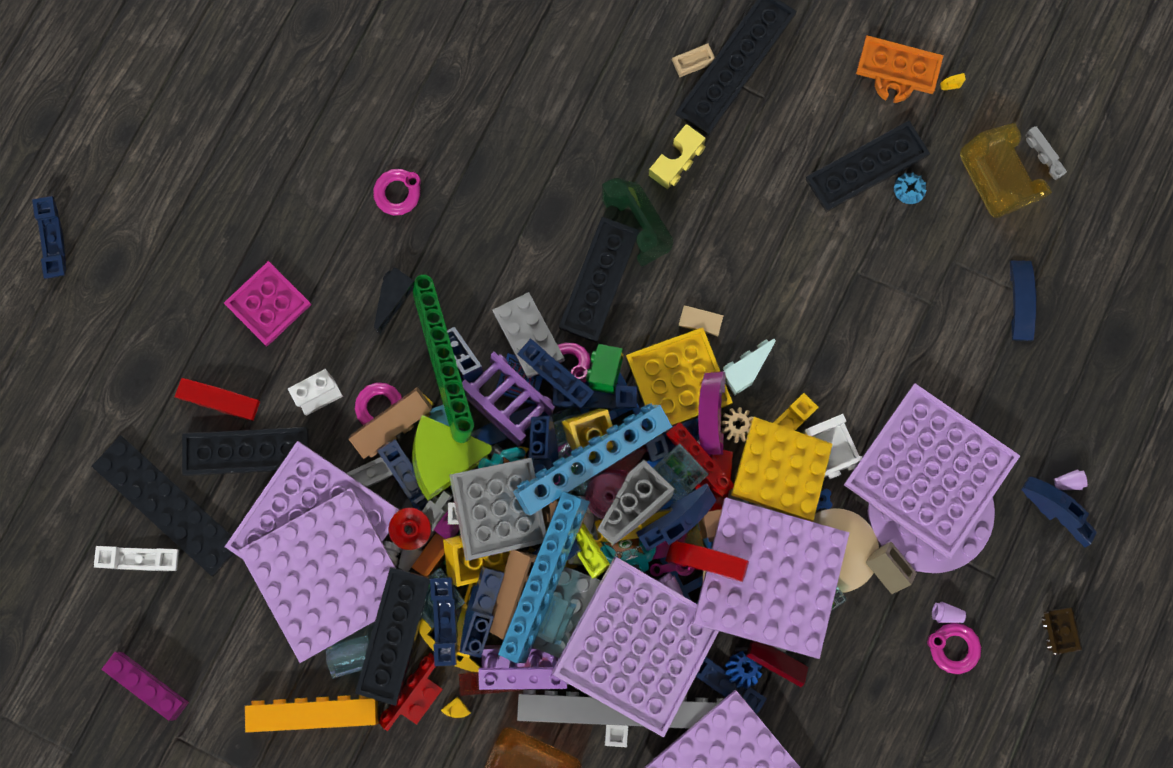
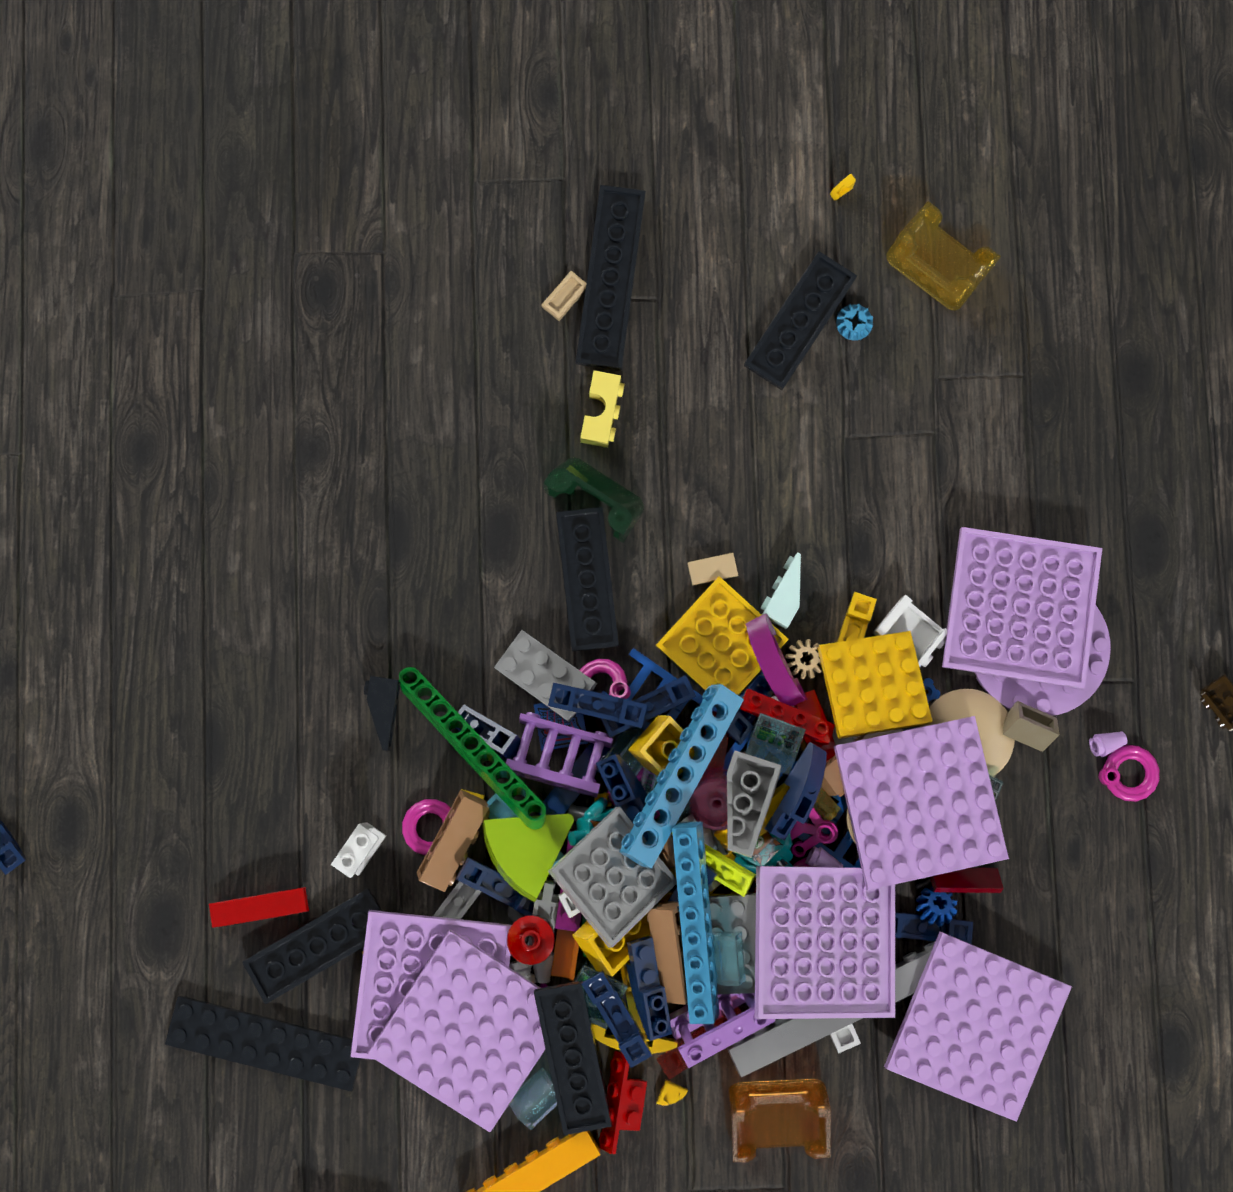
camera: 30 degrees left, 5 degrees up
white slope [94,546,179,571] -> none
dark pink plate [224,261,312,347] -> none
dark pink piece [373,169,421,215] -> none
green brick [586,344,624,394] -> none
red slope [665,541,749,582] -> none
orange plate [856,35,944,103] -> none
dark blue slope [1010,260,1036,341] -> none
dark blue slope [1021,477,1097,548] -> none
light grey hinge [1025,126,1067,180] -> none
lavender cone [1054,469,1088,490] -> none

